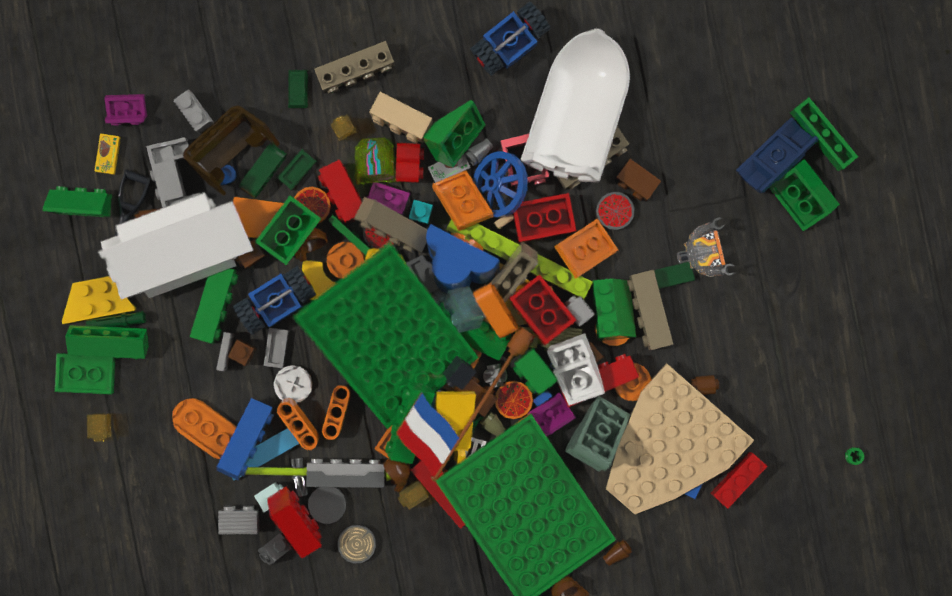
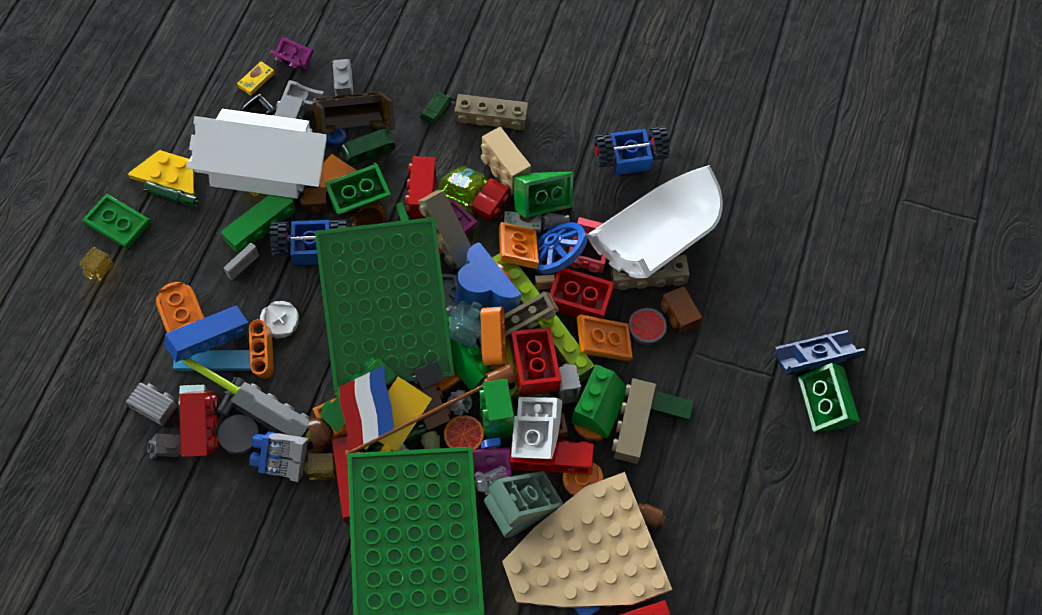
camera: 25 degrees right, 25 degrees down
green slope [43,186,112,217] -> none
green brick [65,325,149,359] -> none
reddish brown brick [228,339,257,366] -> none
light grey tile [264,328,289,368] -> none
dark green tile [277,149,317,190] -> none
tile [294,187,331,224] -> none
orange beam [322,385,351,440] -> none
clear yellow brick [331,115,357,141] -> none
dark tan tile [338,525,376,563] -> none
teal brick [409,200,433,225] -> none
torso [677,217,736,277] -> none
green brick [790,98,858,171] -> none
none -> hips [249,431,308,482]
none -> clear bracket [475,466,508,495]

